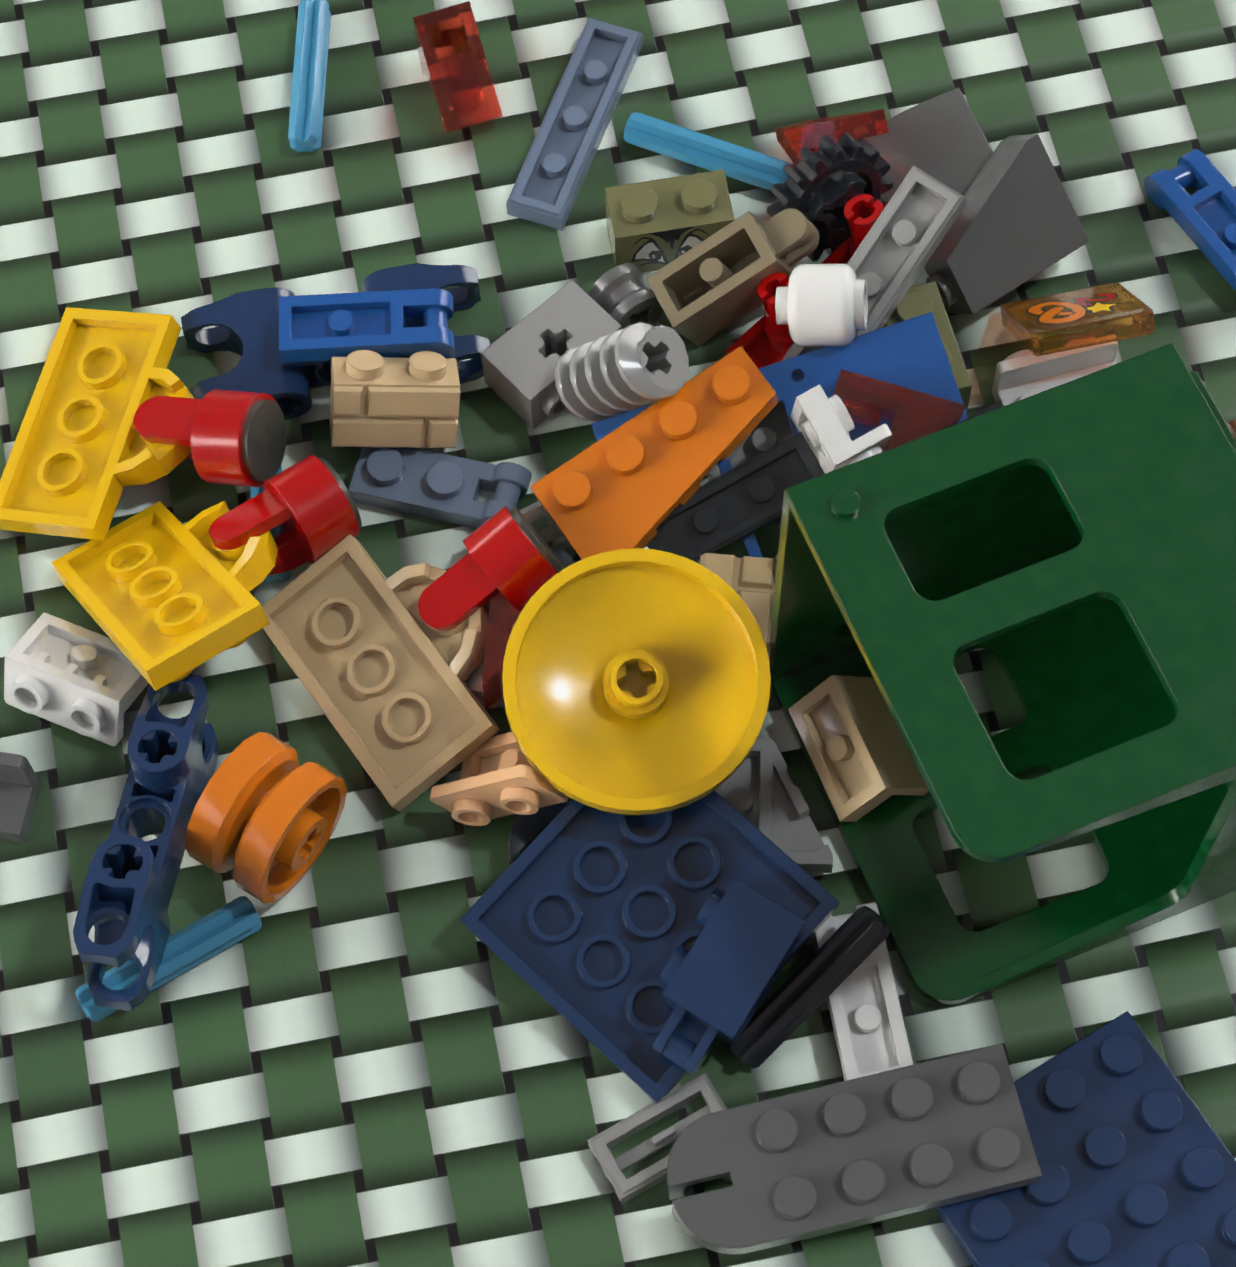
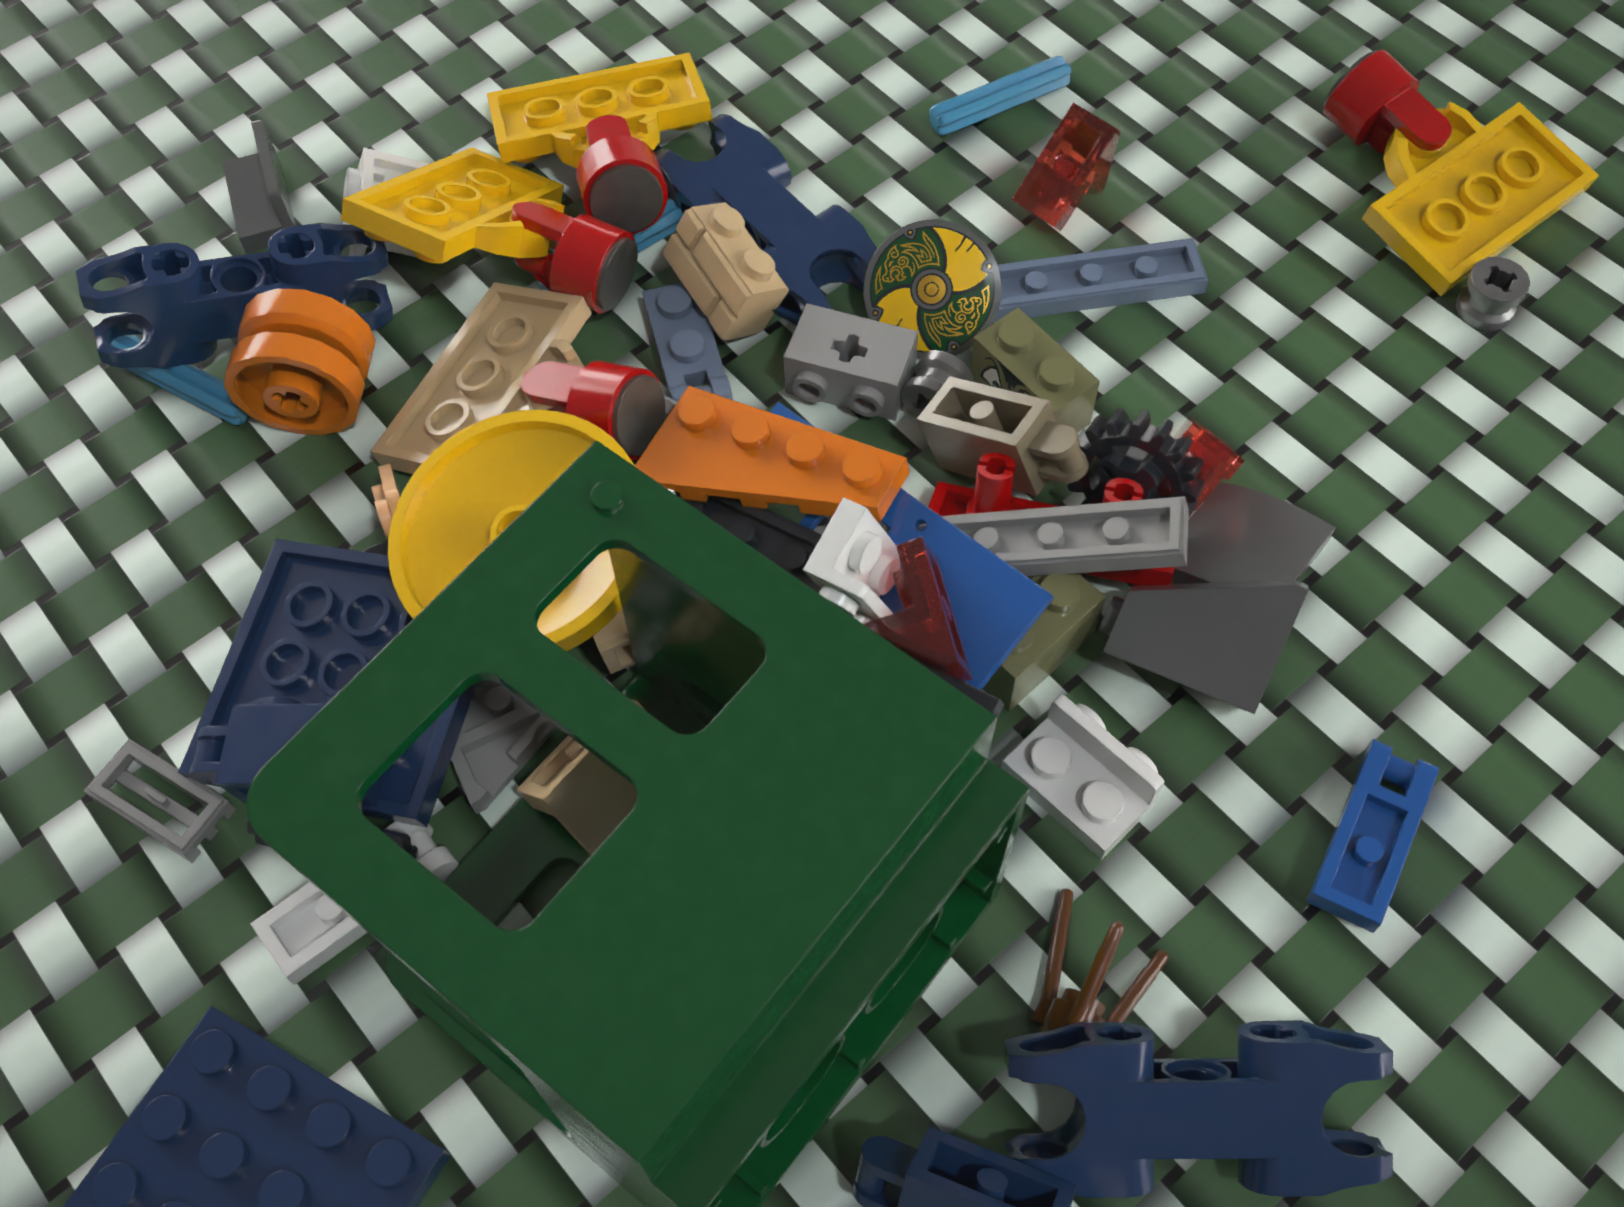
camera: 60 degrees right, 5 degrees down
blue plate [279,288,455,363] -> none
light grey piece [555,322,689,422] -> none
dark azure axle [624,112,791,190] -> none
dark grey plate [667,1044,1042,1255] -> none
white head [775,264,868,346] -> none
clear orange tile [1000,282,1155,357] -> none
none -> shield [863,219,1002,359]

